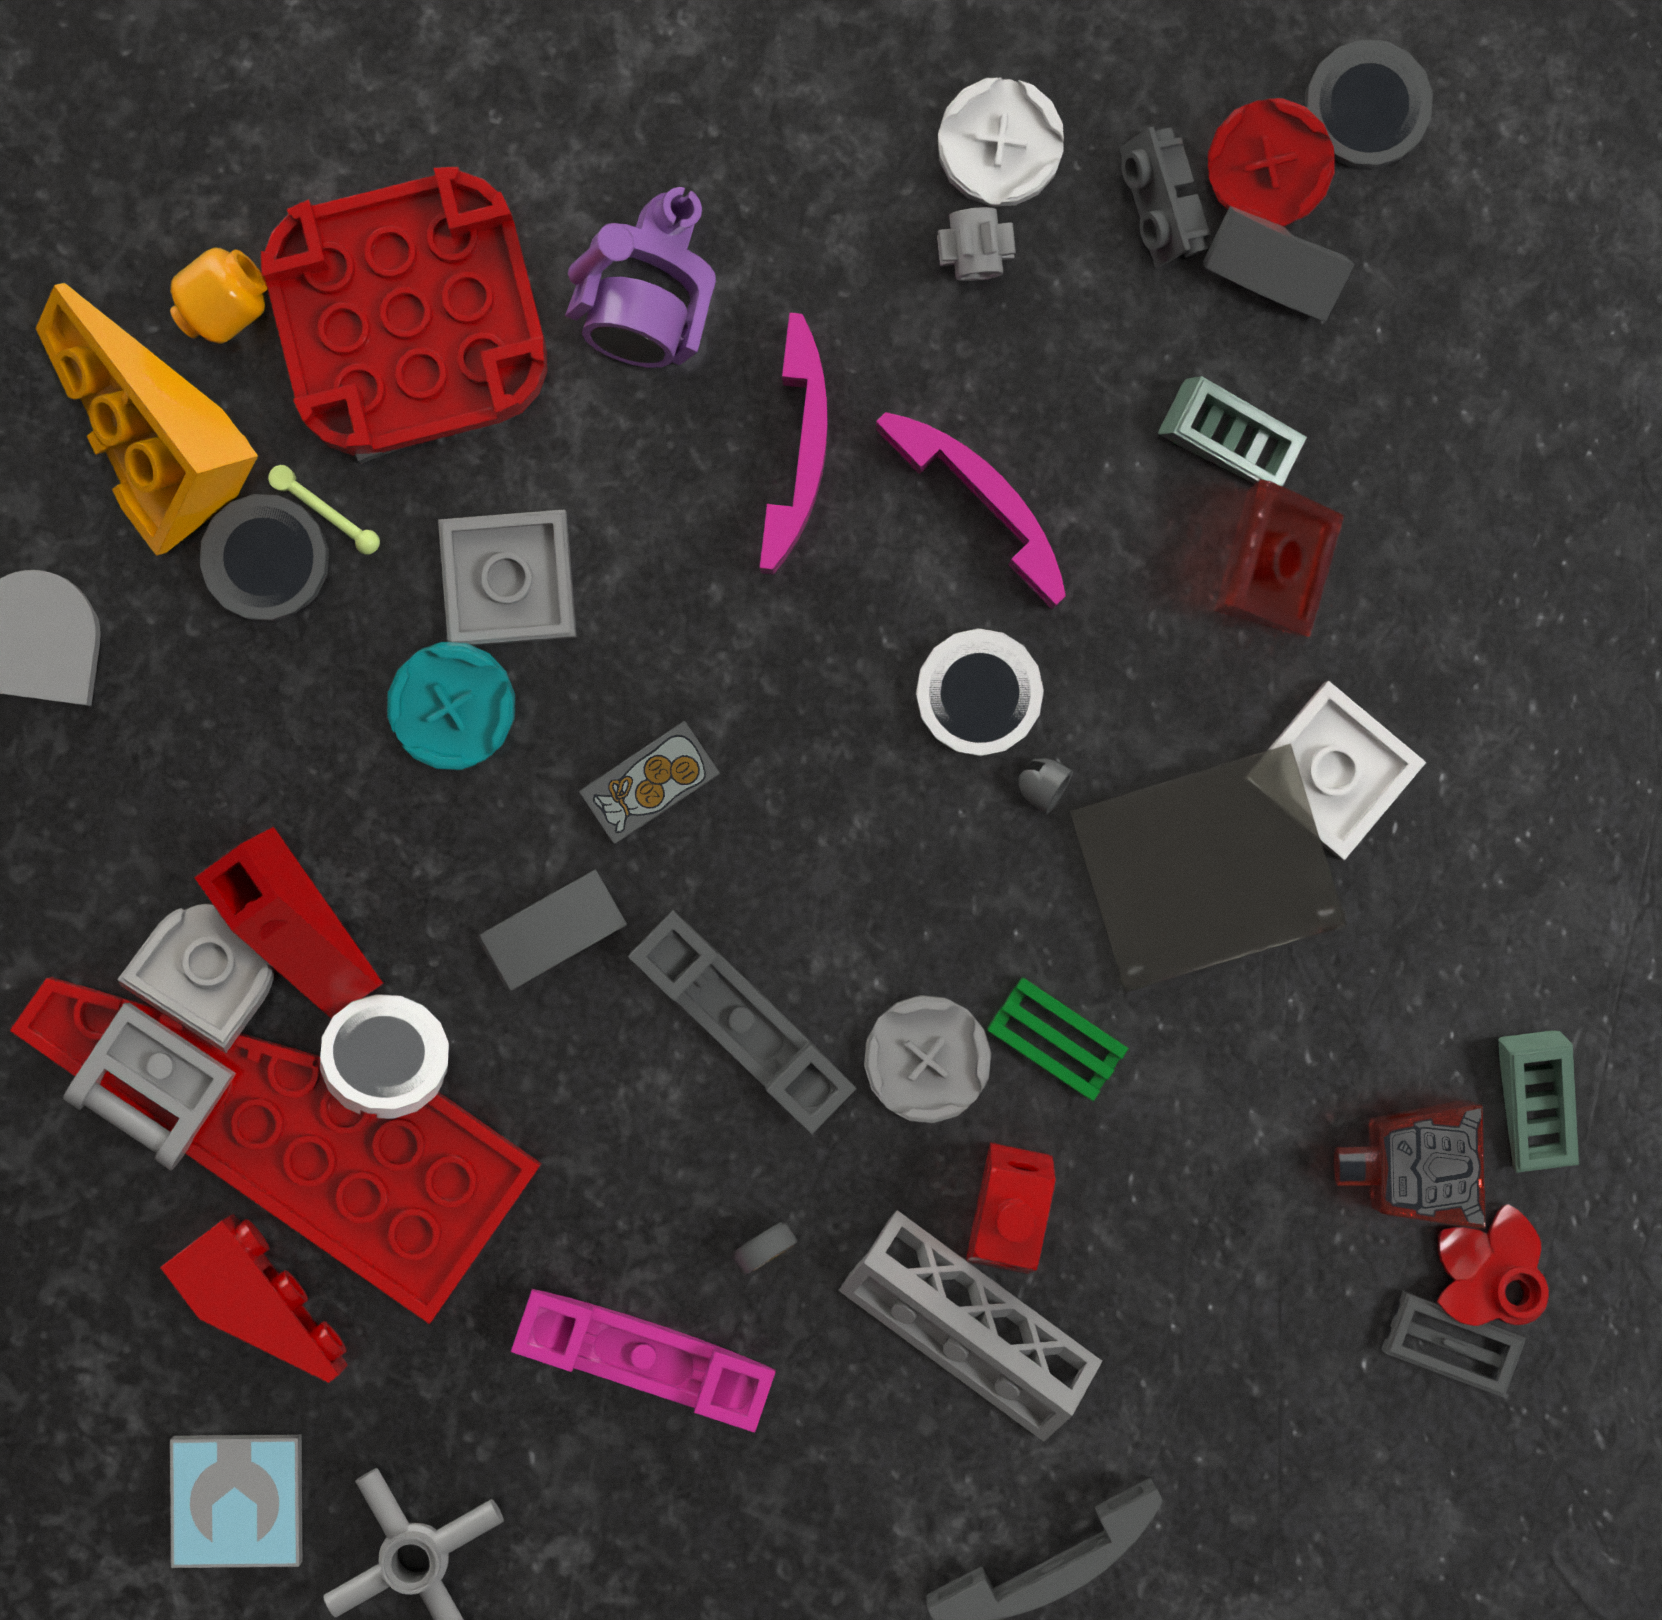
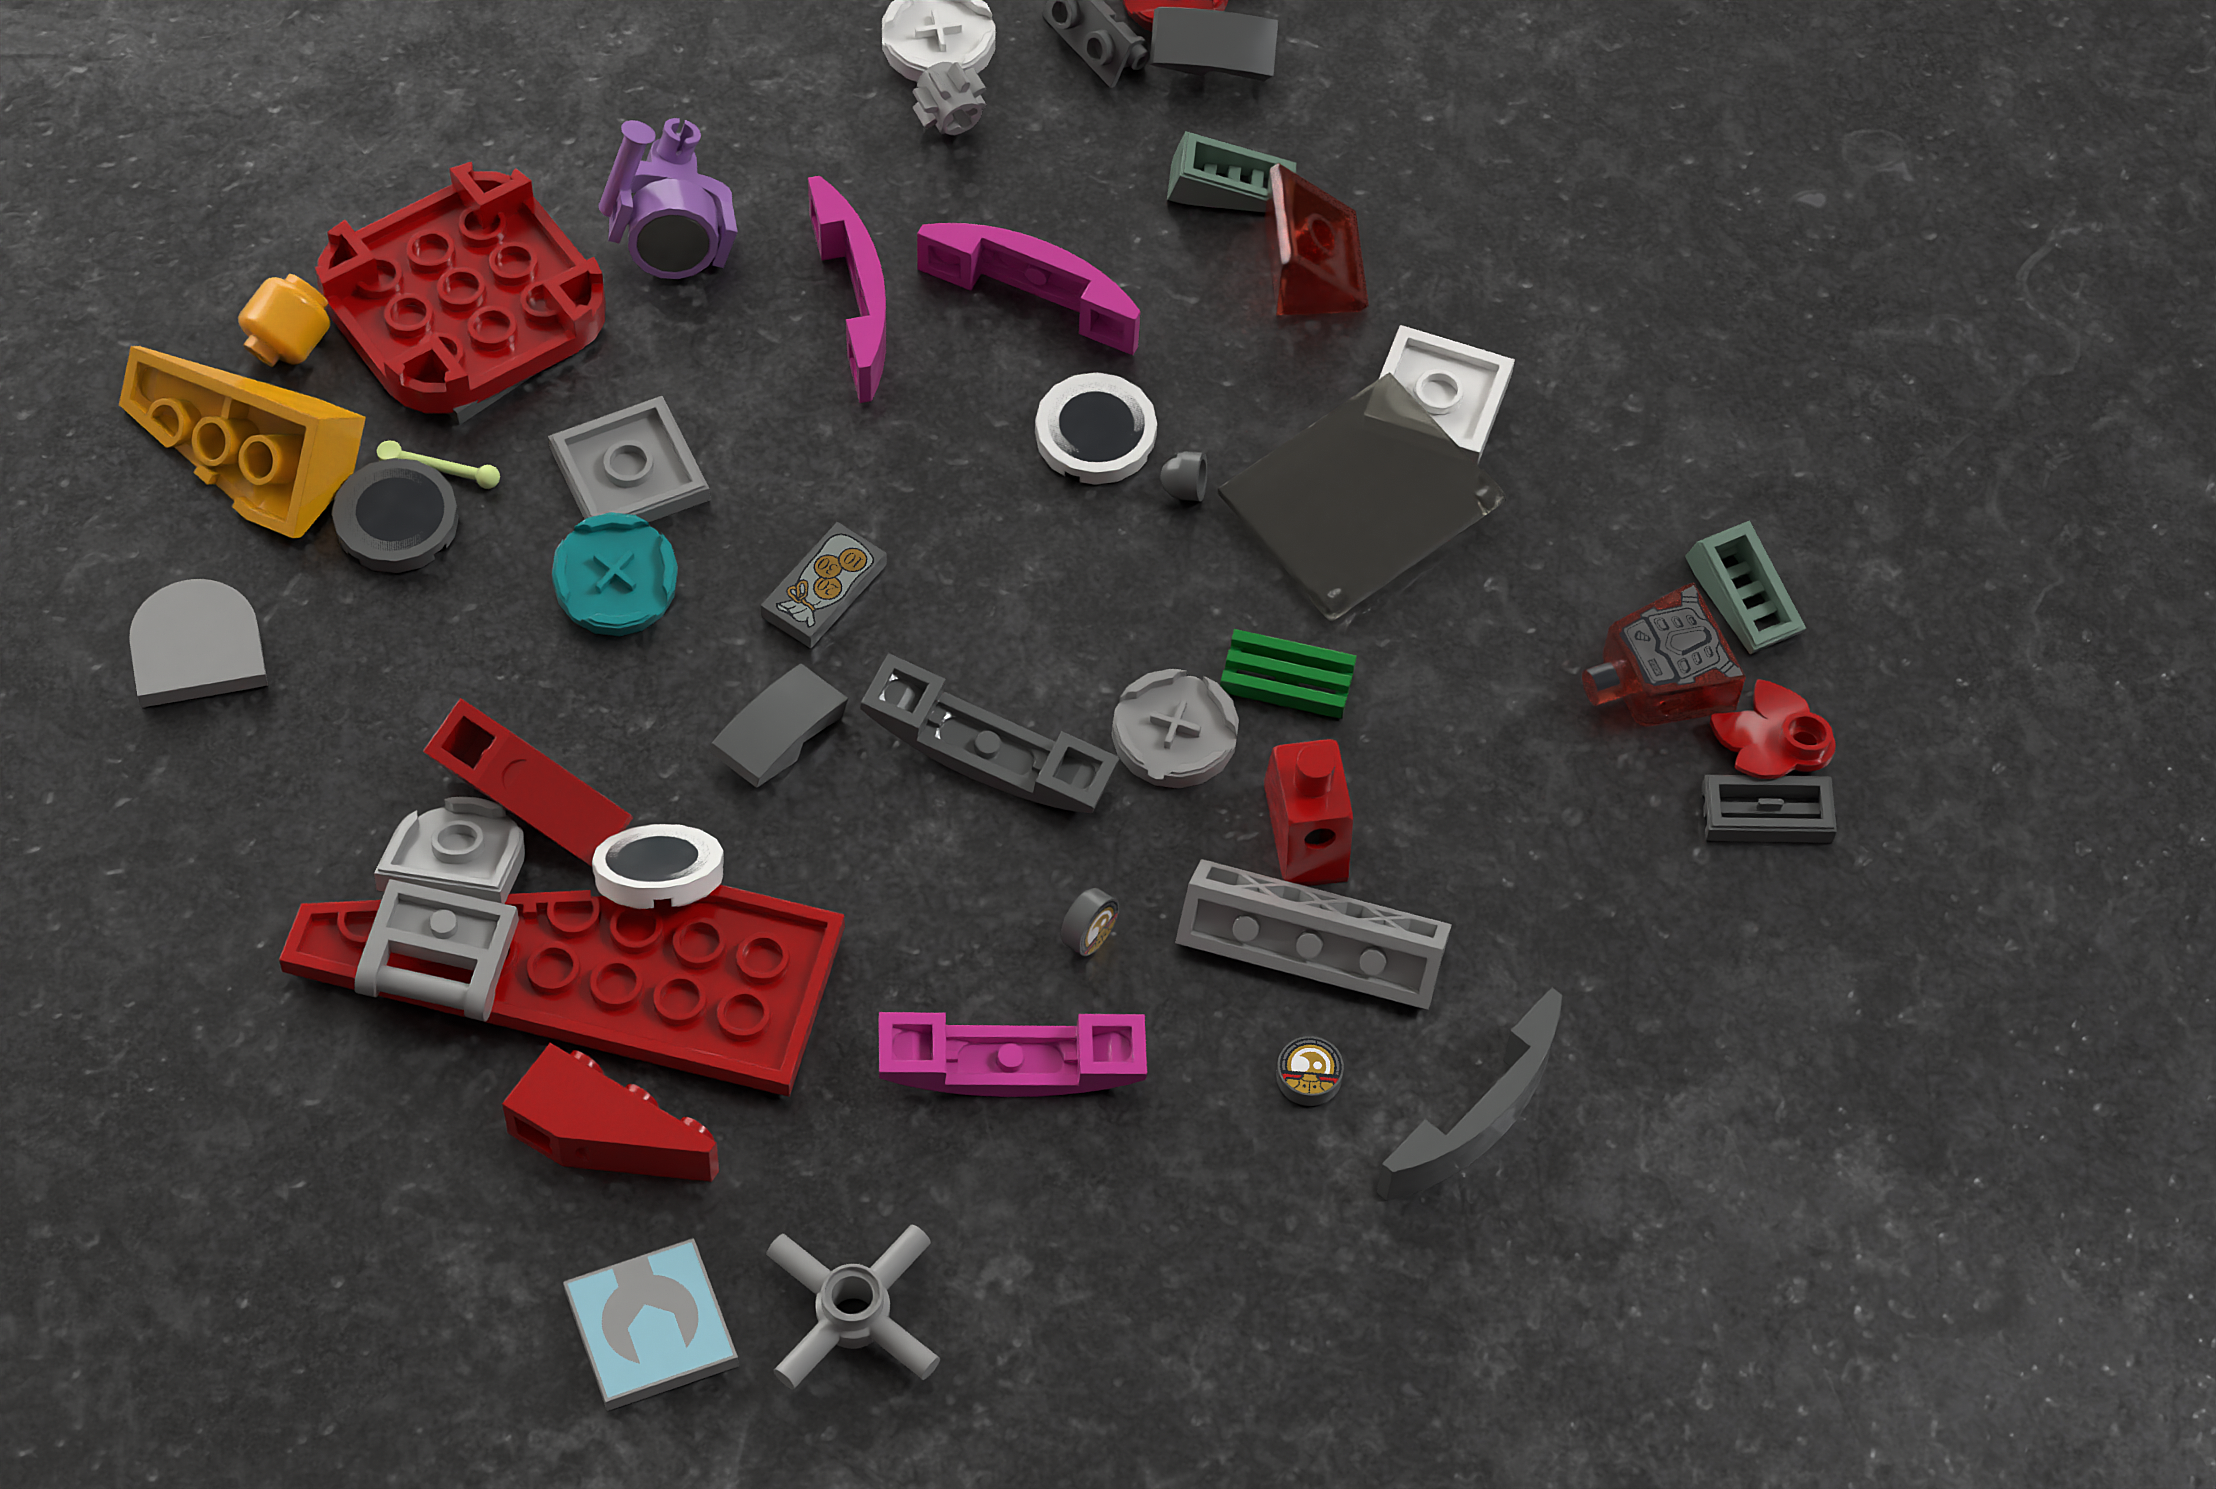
camera: 20 degrees left, 30 degrees down
none -> tile [1276,1036,1344,1106]

